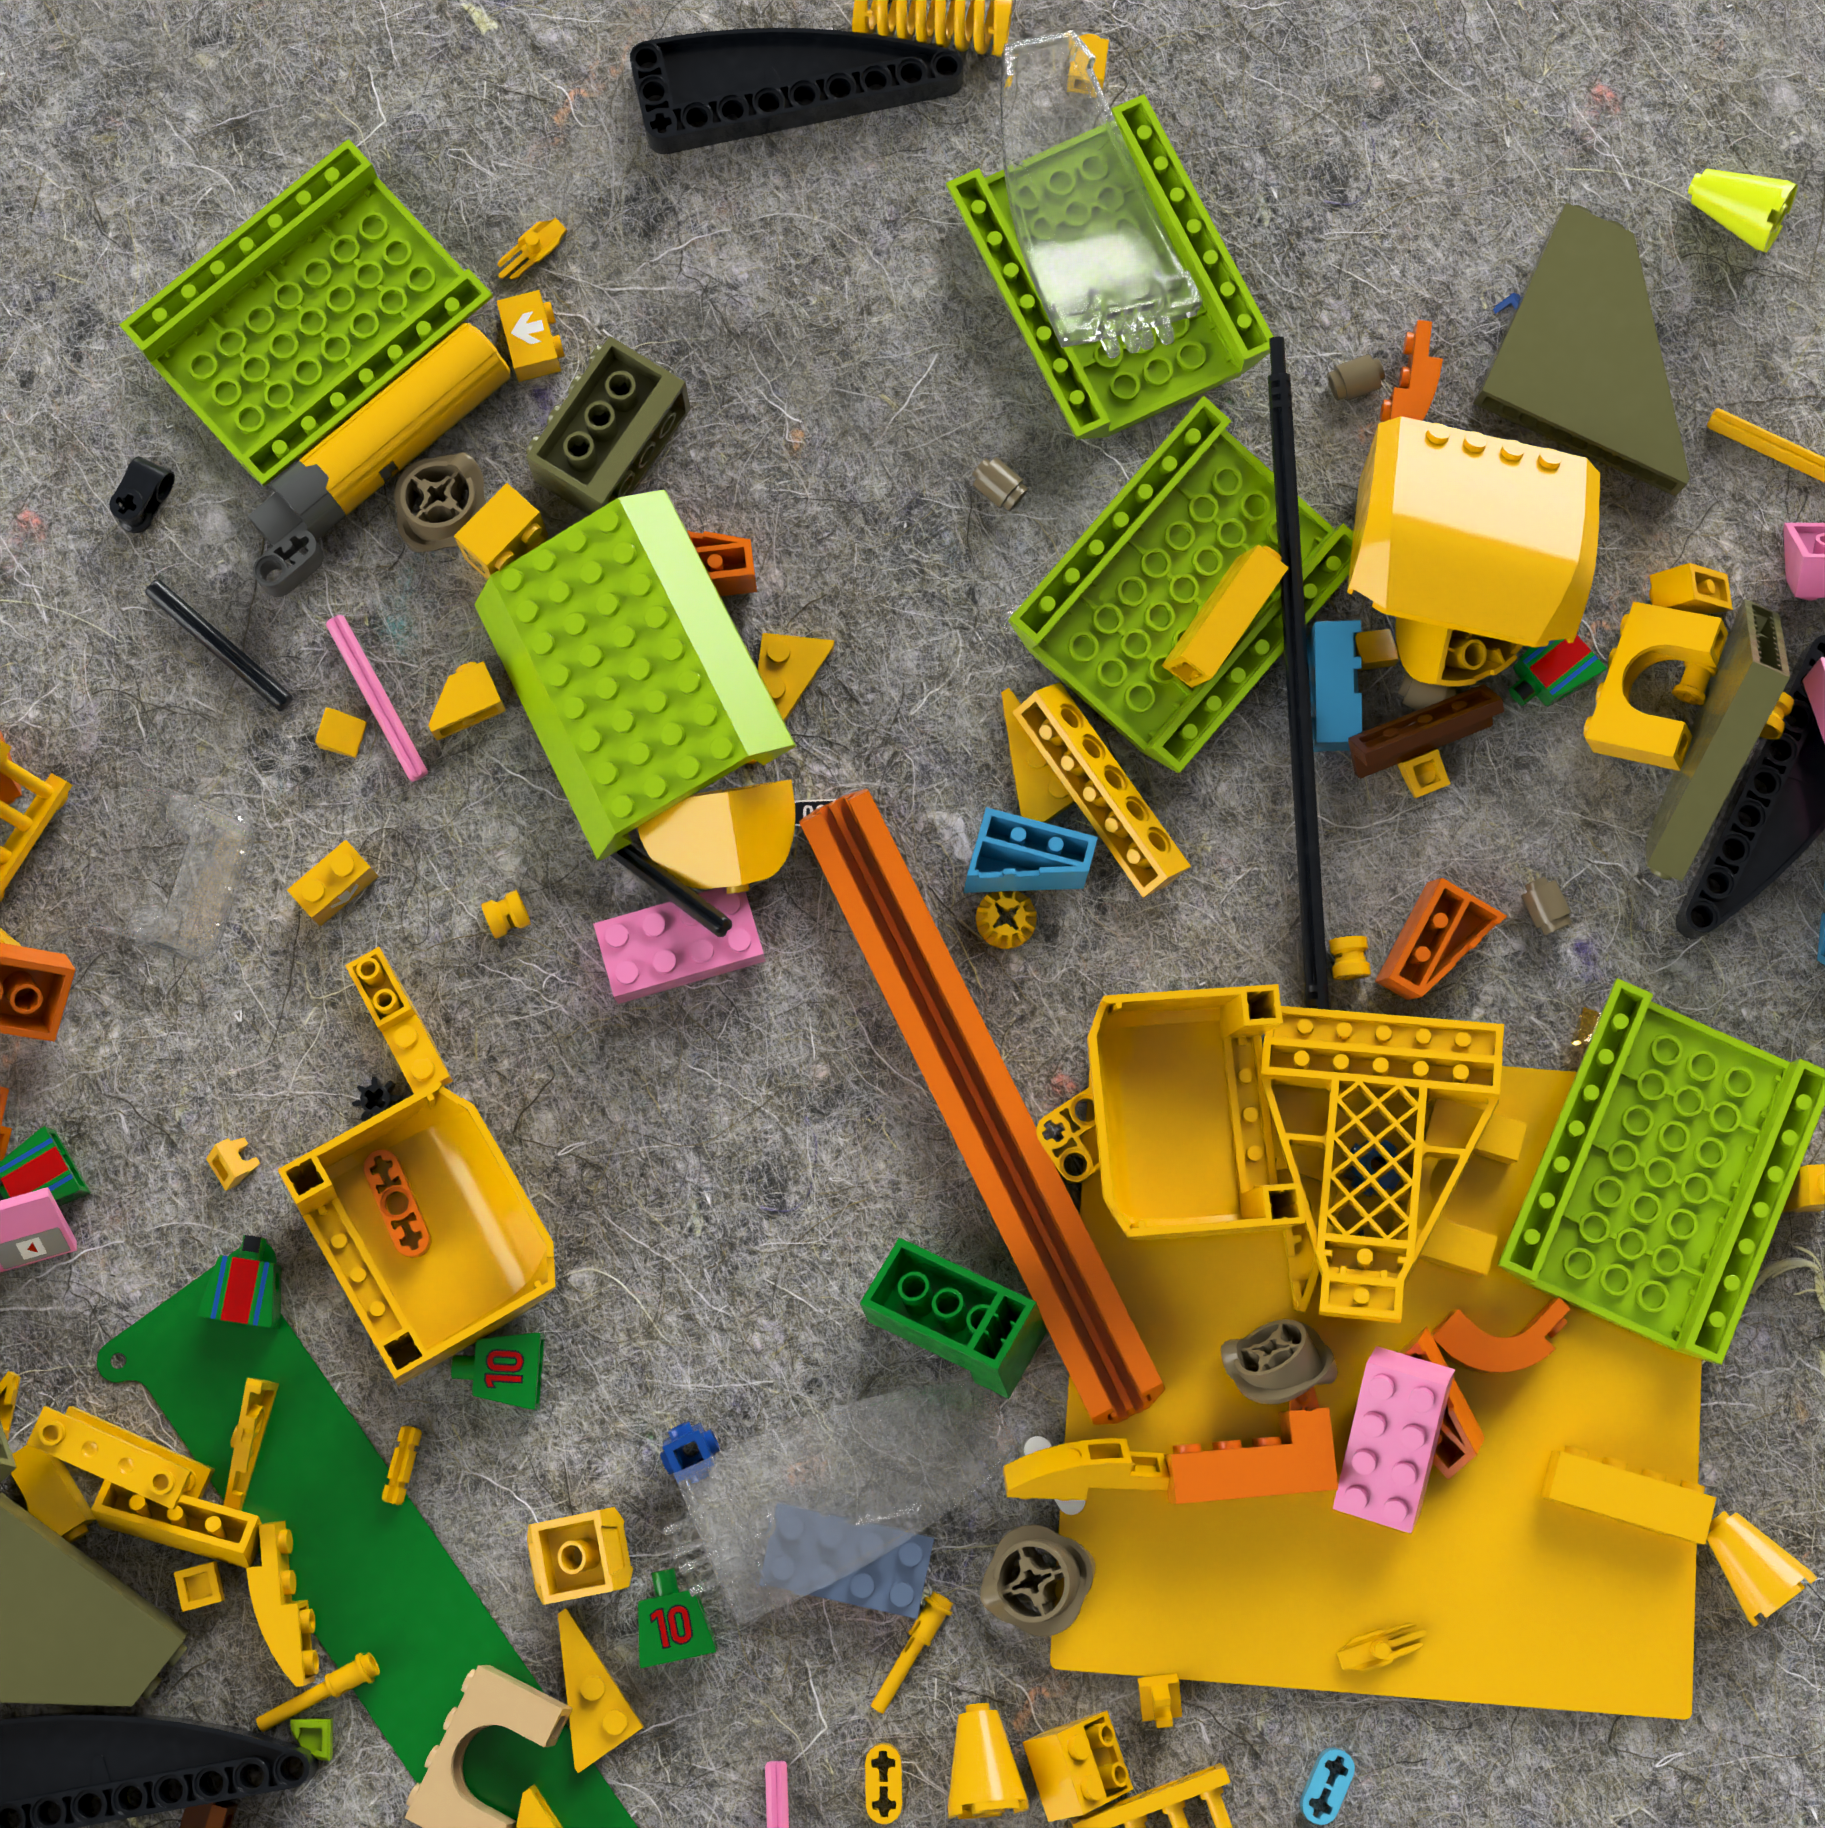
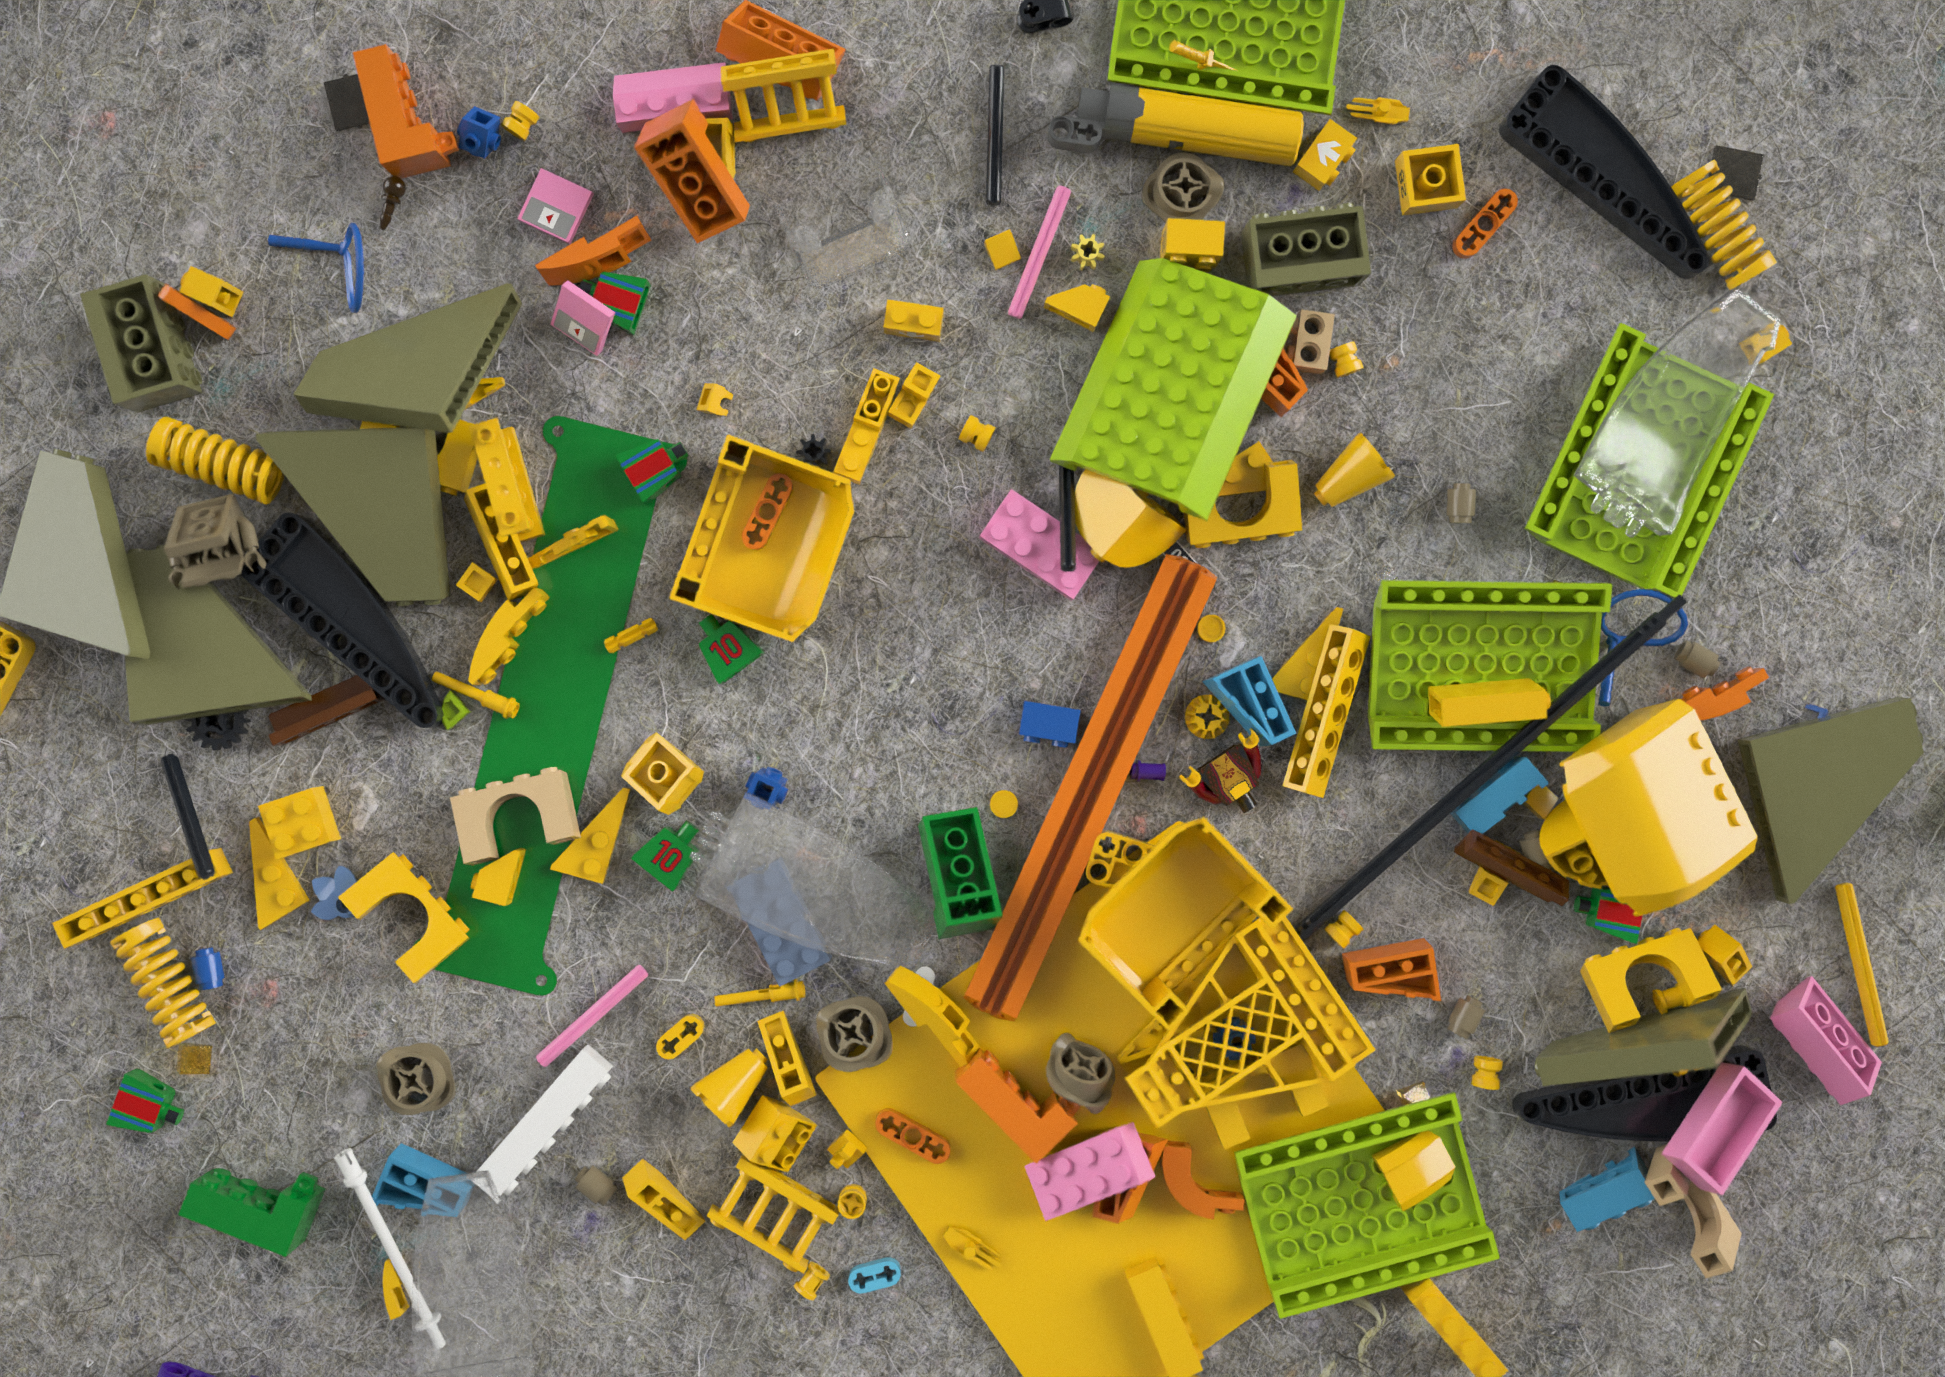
camera: 55 degrees right, 10 degrees up
none -> yellow slope [757,1011,817,1106]
none -> yellow wheel [838,1184,867,1219]
none -> orange beam [875,1108,950,1164]
none -> yellow slope [887,362,940,429]
none -> yellow piece [990,790,1018,818]
none -> blue brick [1018,701,1081,748]
none -> light yellow gear [1071,234,1105,270]
none -> dark purple pin [1130,760,1166,782]
none -> yellow sword [1169,40,1238,71]
none -> torso [1179,728,1261,813]
none -> yellow arch [1184,459,1302,548]
none -> yellow piece [1197,614,1226,642]
none -> tan brick [1286,309,1335,375]
none -> yellow cone [1314,432,1395,507]
none -> yellow wheel [1329,341,1364,378]
none -> yellow slope [1372,1130,1455,1211]
none -> yellow brick [1395,144,1466,216]
none -> orange beam [1452,189,1518,259]
none -> yellow wheel [1471,1056,1503,1090]
none -> blue piece [1598,589,1688,707]

